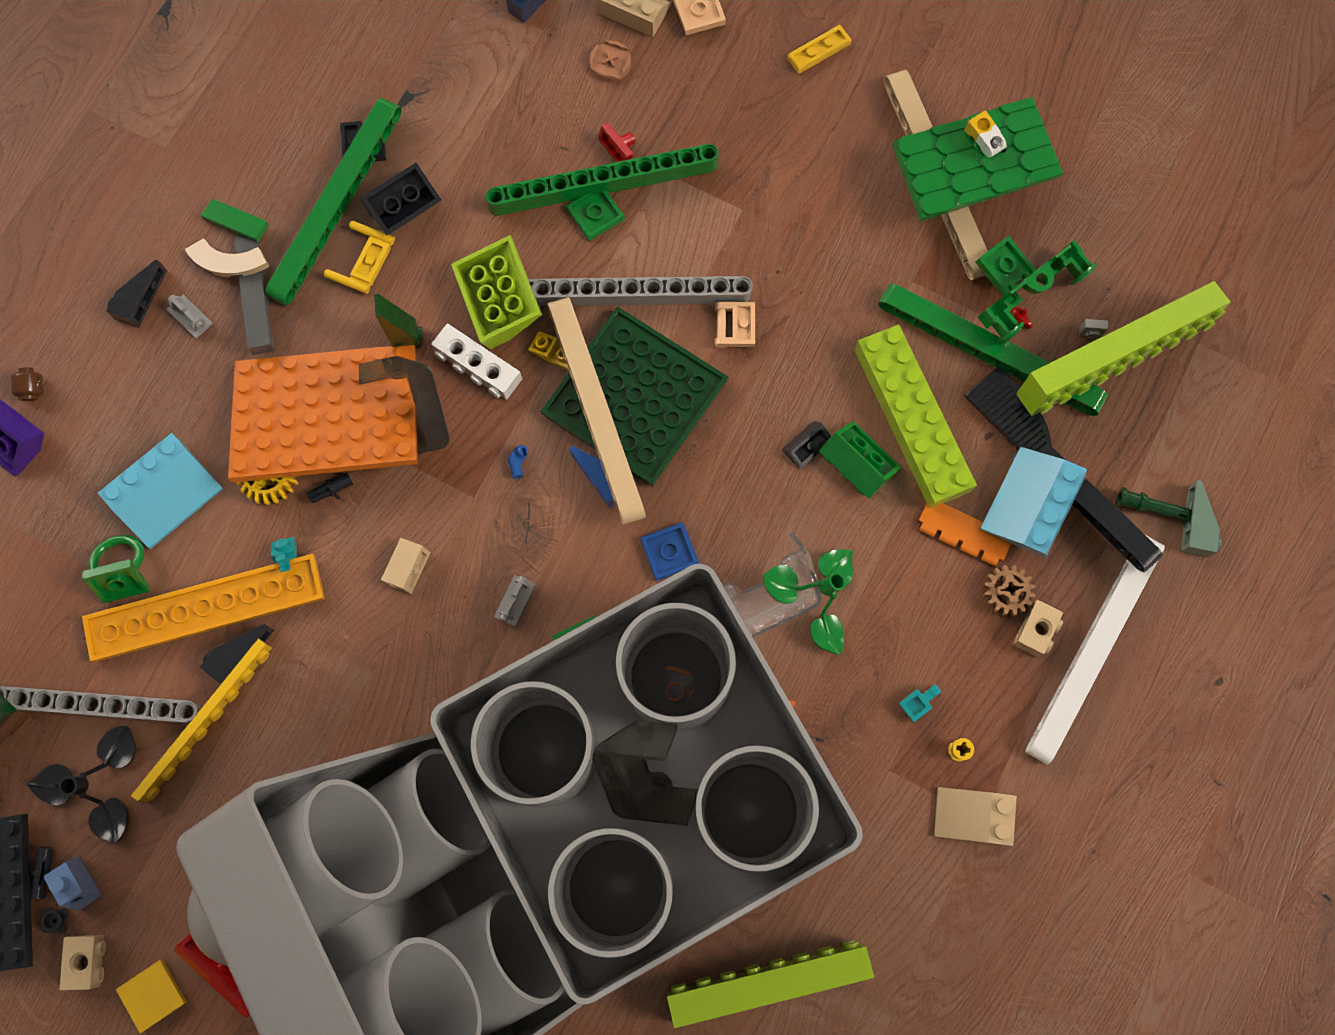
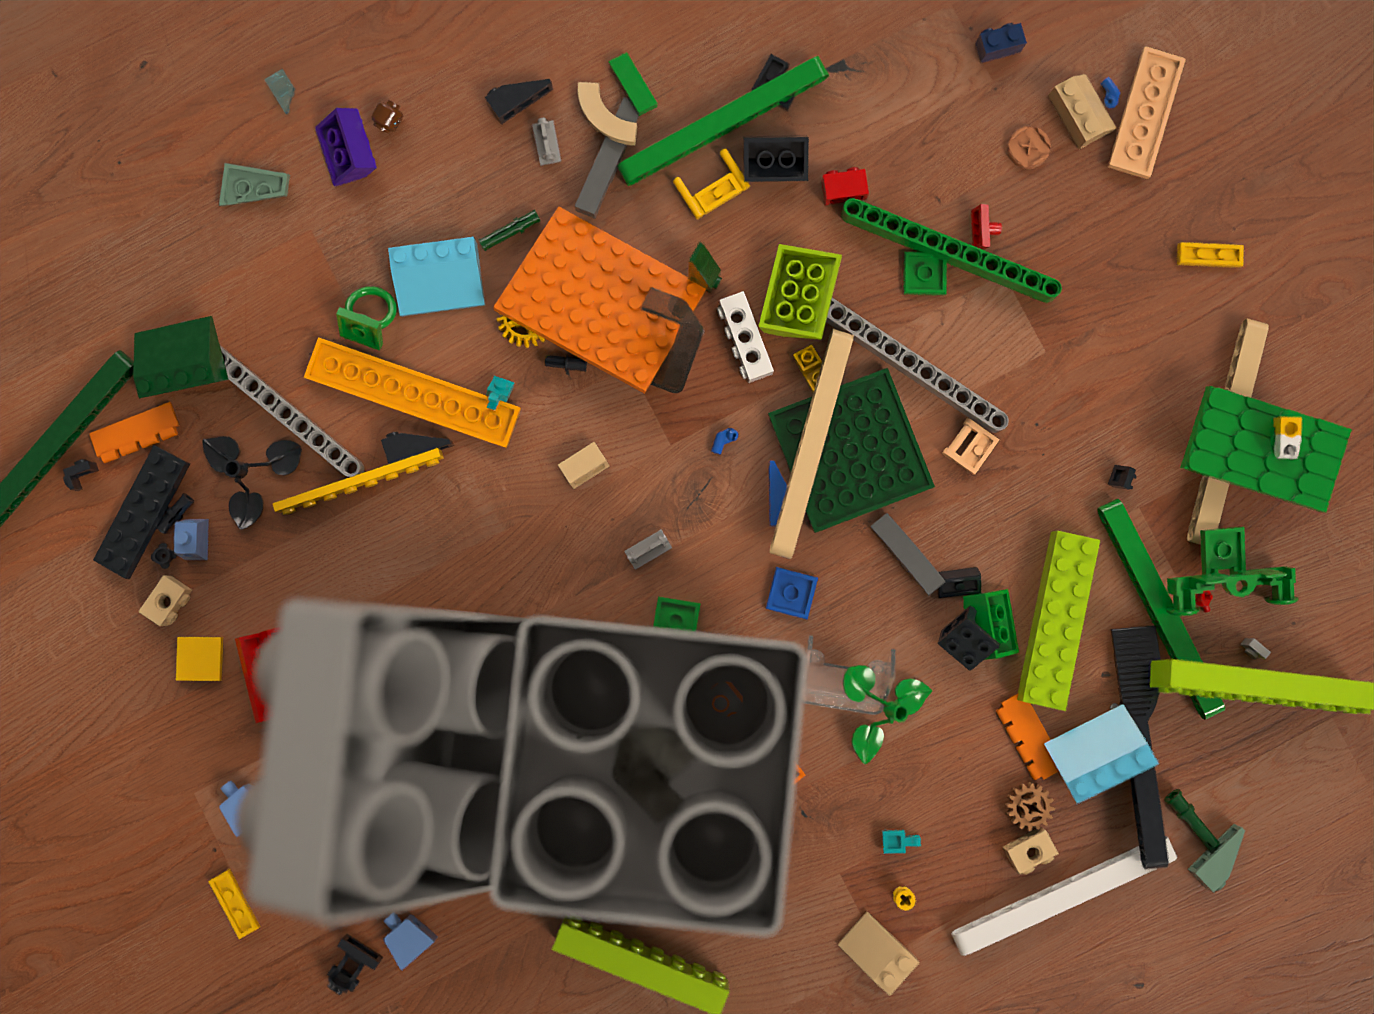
camera: 30 degrees right, 10 degrees up
none -> dark green pin [478,209,541,251]
none -> red brick [821,167,869,205]
none -> dark grey slope [871,513,945,596]
none -> black bracket [937,605,1000,671]
none -> black tile [1107,465,1137,490]

